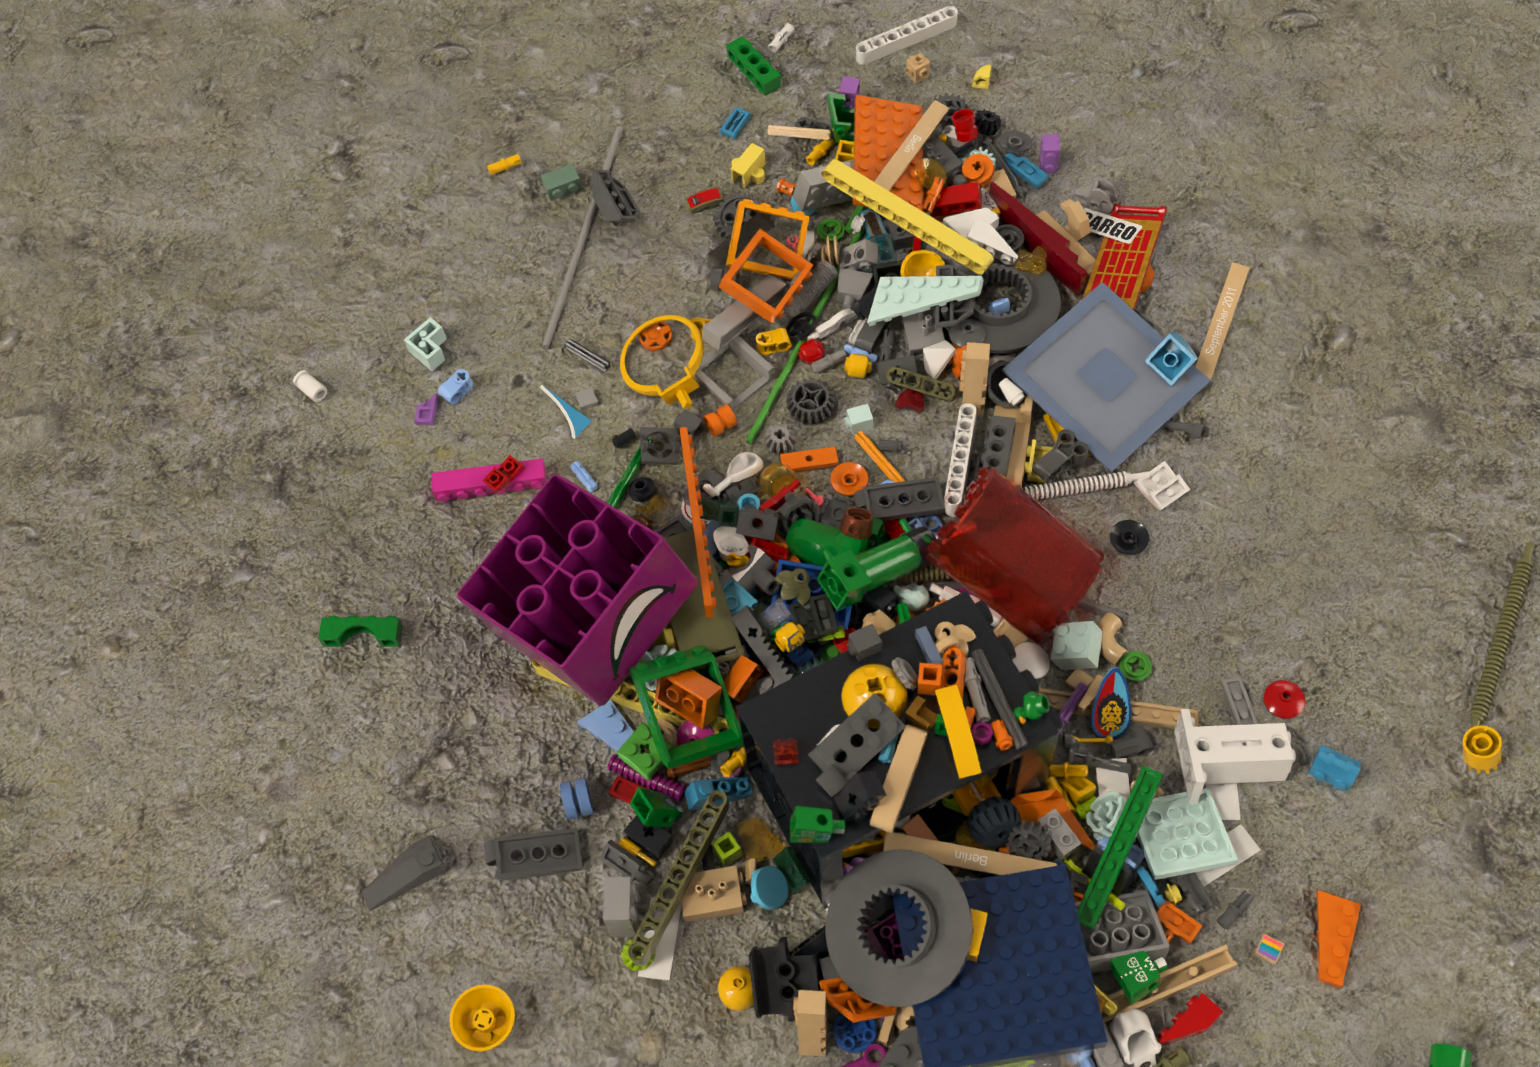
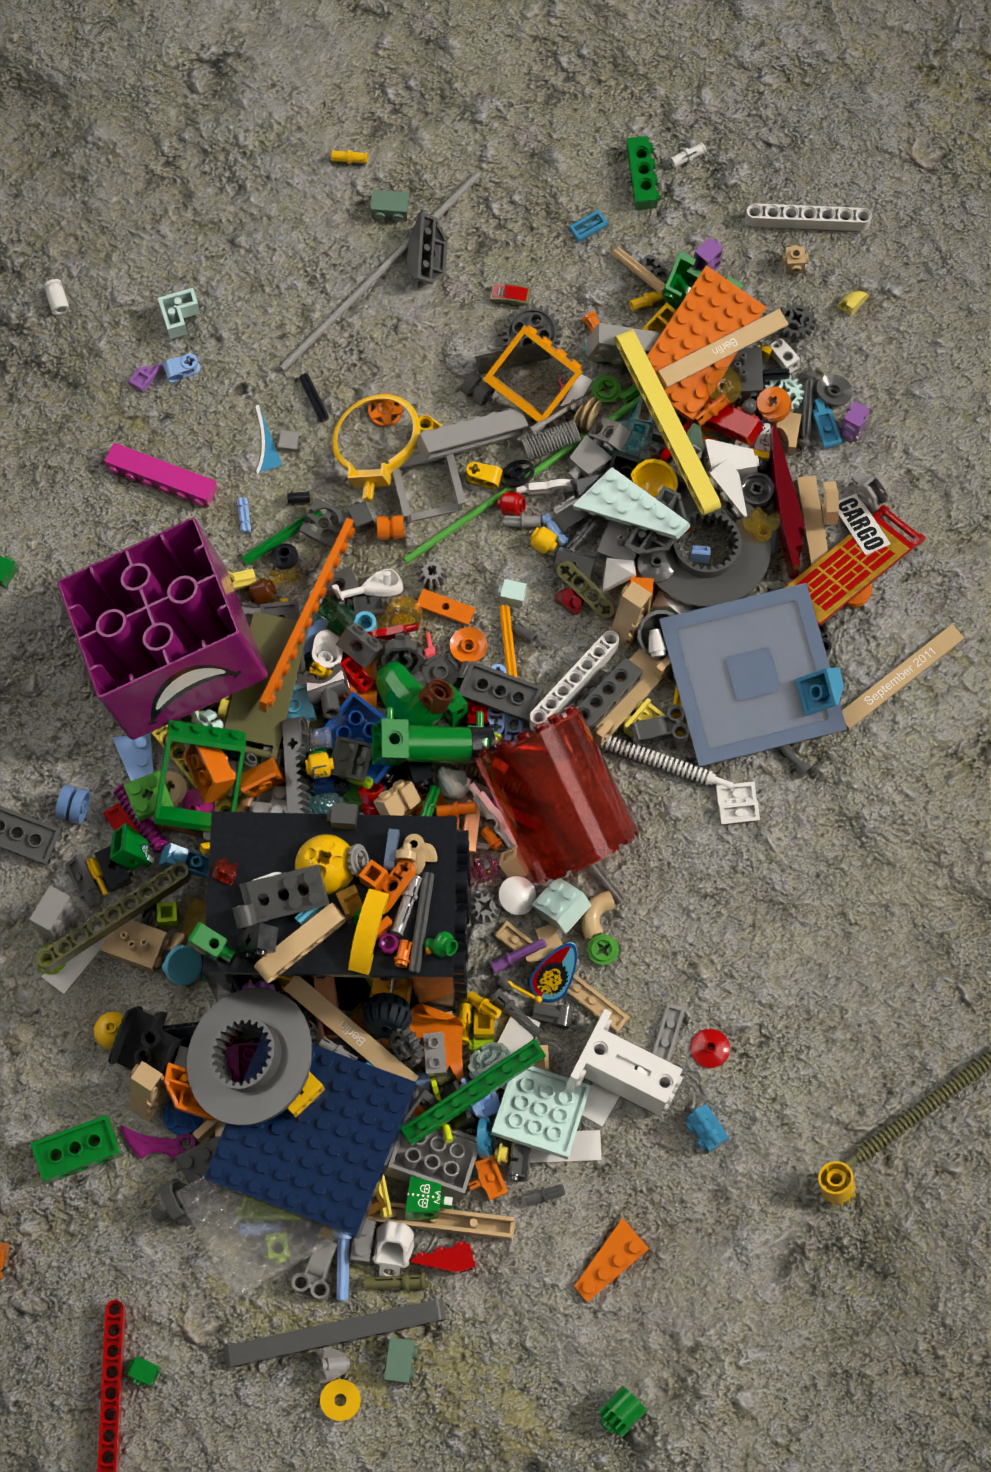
camera: 25 degrees right, 10 degrees up
red slope [483,455,525,493] -> none
orange window [719,229,813,324] -> none
light yellow piece [731,143,766,188] -> none
olive plate [775,568,811,606] -> none
dark grey gear [786,377,836,425] -> none
white plate [851,213,865,234] -> none
red wheel [952,109,978,142] -> none
black gear [974,109,1001,136] -> none
black dish [1110,520,1149,555] -> none
tile [1254,934,1284,965] -> none

